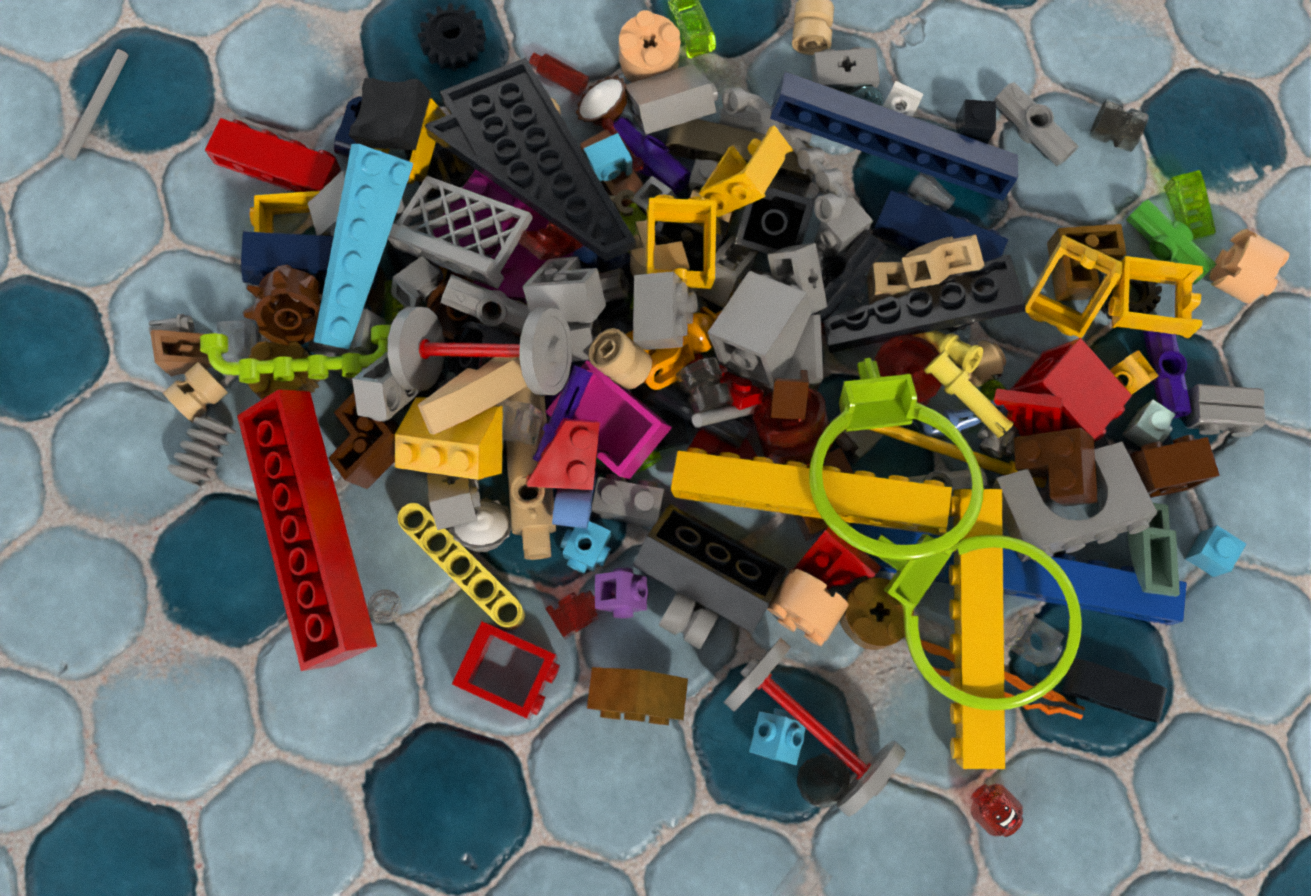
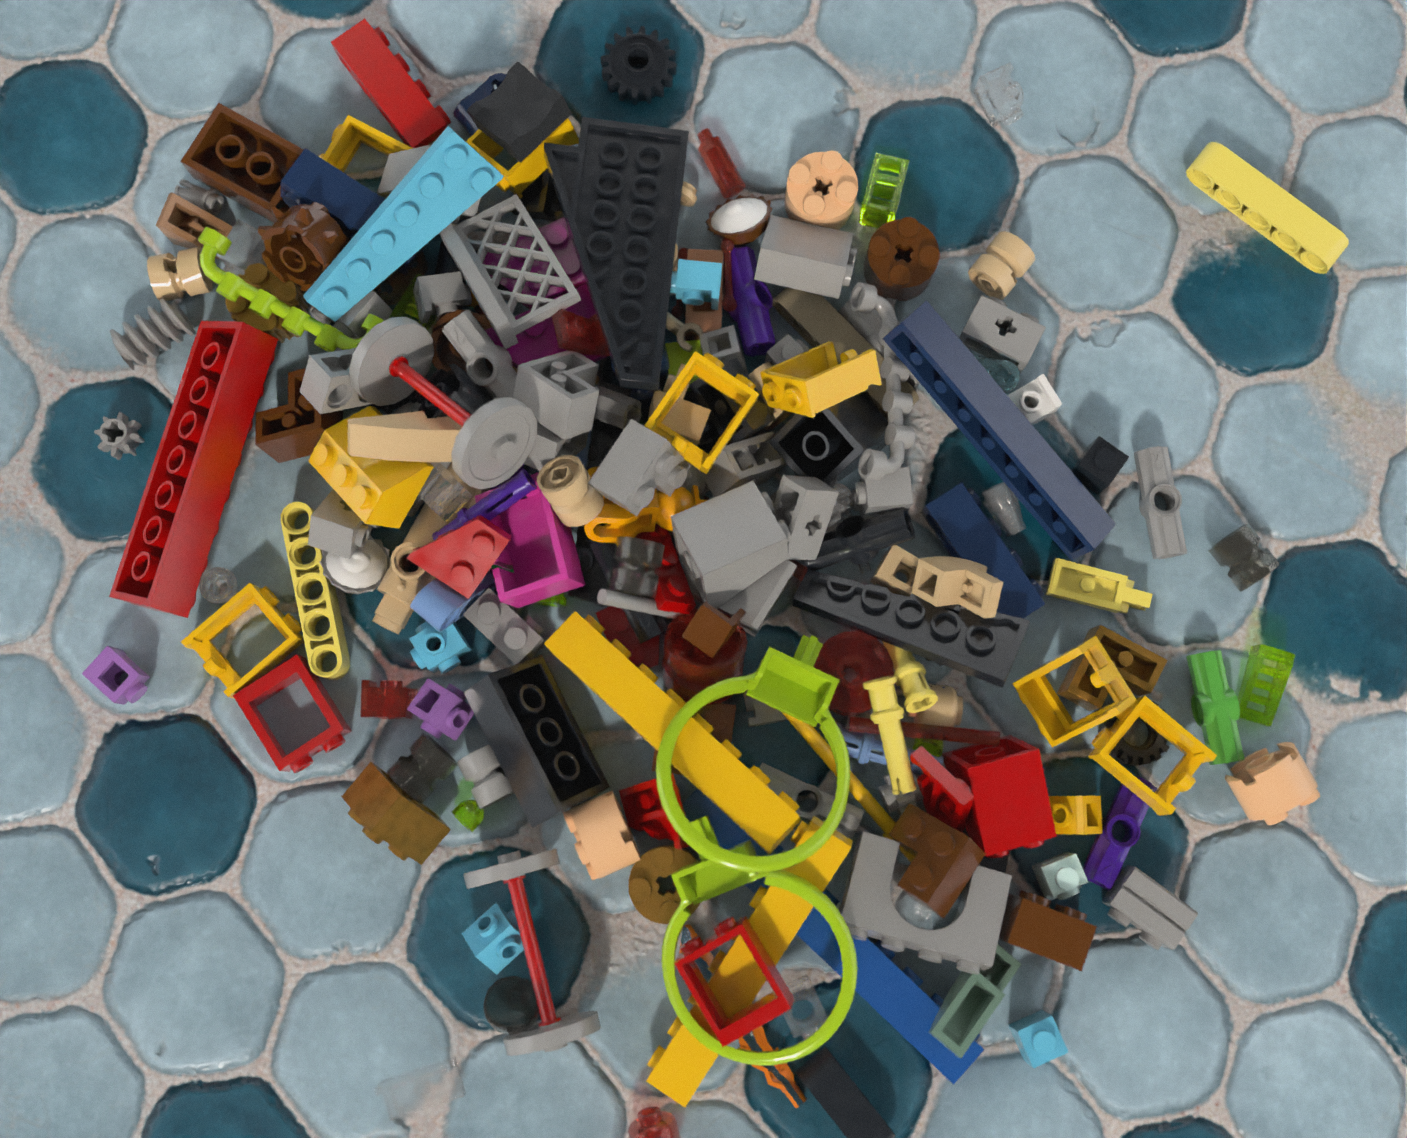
camera: 35 degrees right, 5 degrees up
none -> medium lavender brick [82,645,150,705]
none -> light grey gear [94,412,145,460]
none -> reddish brown brick [180,103,304,223]
none -> yellow window [181,583,304,699]
none -> clear smoke wheel [387,732,458,804]
none -> clear neon green hinge [451,799,484,832]
none -> red window [674,916,794,1047]
none -> clear red bar [848,716,1000,746]
none -> reddish brown brick [864,217,940,301]
none -> light yellow hinge [1045,558,1153,614]

